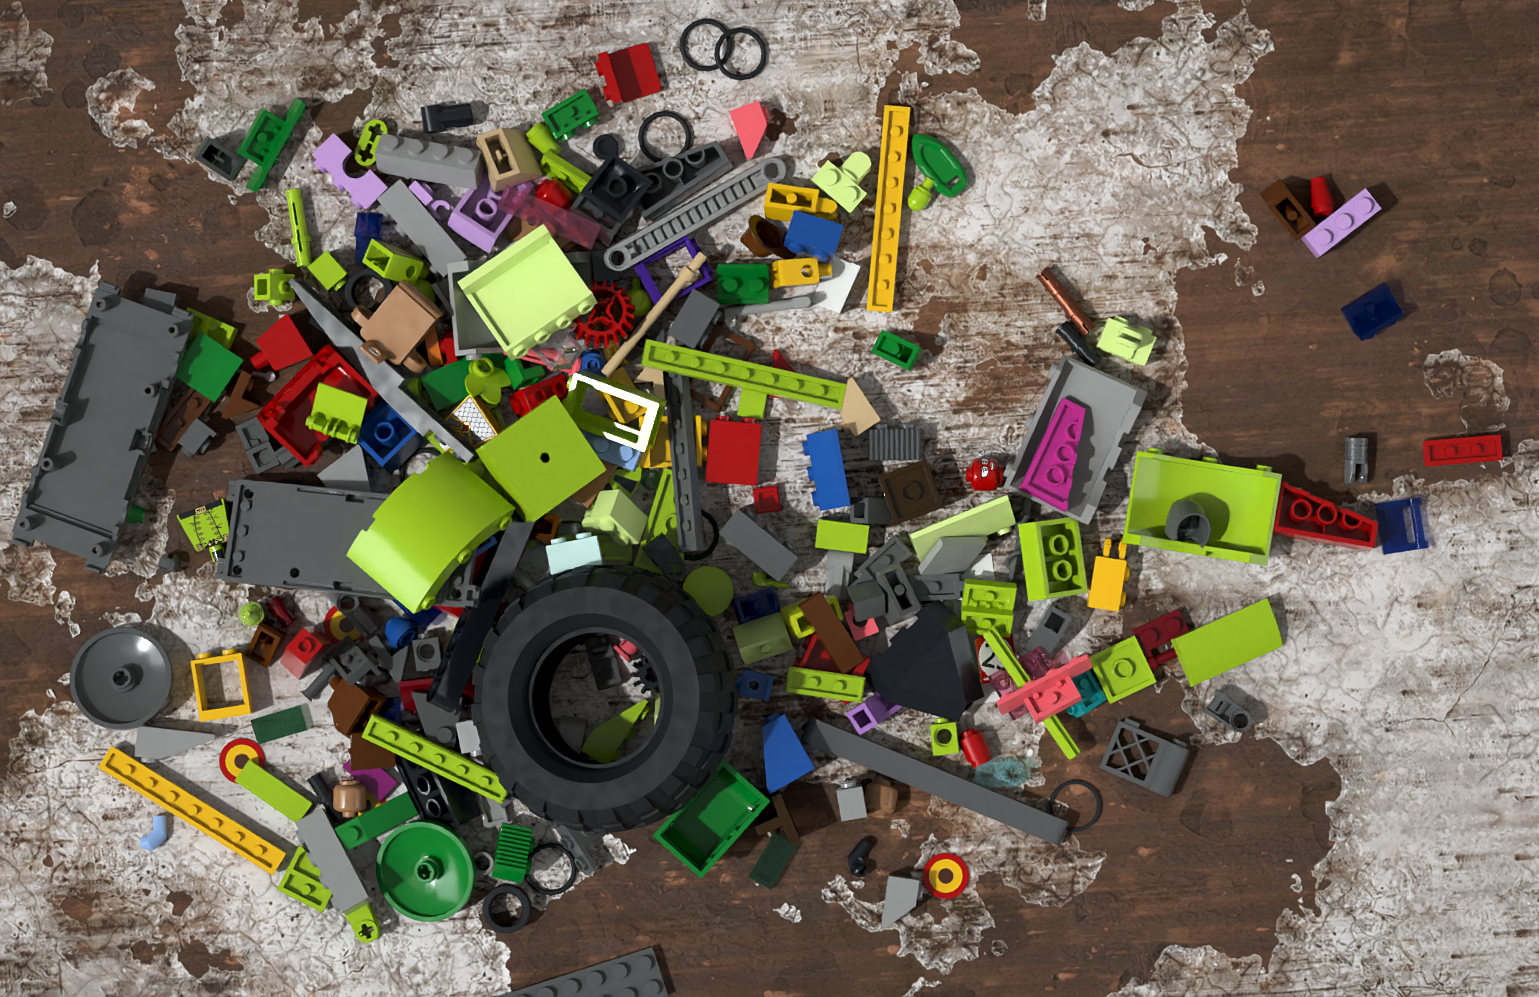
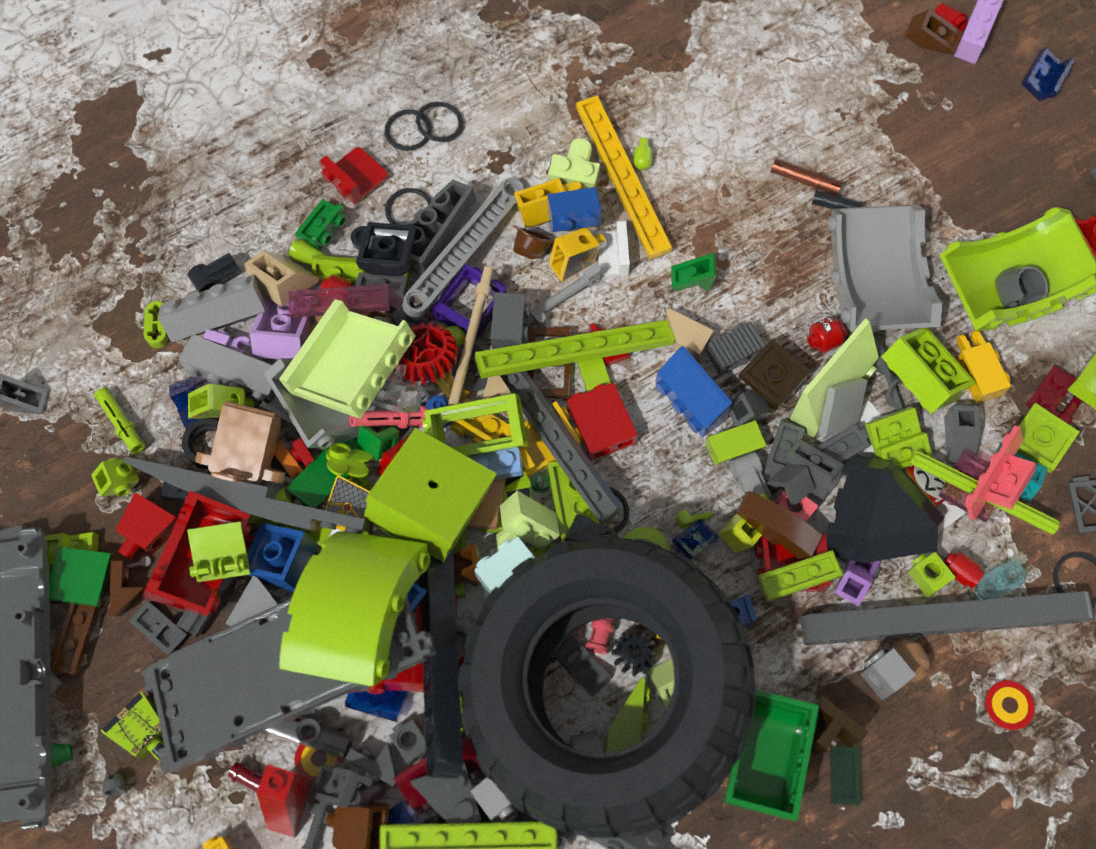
camera: 30 degrees left, 20 degrees down
dark grey brick [178,418,220,459] -> none
green bracket [236,98,306,193] -> none
clear piece [238,601,267,627] -> none
reddish brown slope [245,621,287,668] -> none
lime brick [308,251,350,292] -> none
lavender arch [312,133,389,211] -> none
blue cone [385,616,418,649] -> none
green bracket [717,262,769,304] -> none
dark grey brick [719,508,798,582] -> none
coral slope [729,101,770,161] -> none
yellowish green panel [733,612,793,665] -> none
red tile [752,485,782,514] -> none
blue slope [762,710,815,794] -> none
black arm [848,838,871,878] -> none
light grey slope [881,874,924,928] -> none
green piece [912,133,969,198] -> none
dark pink wing [1019,398,1086,512] -> none
yellowish green brick [1096,316,1157,367] -> none

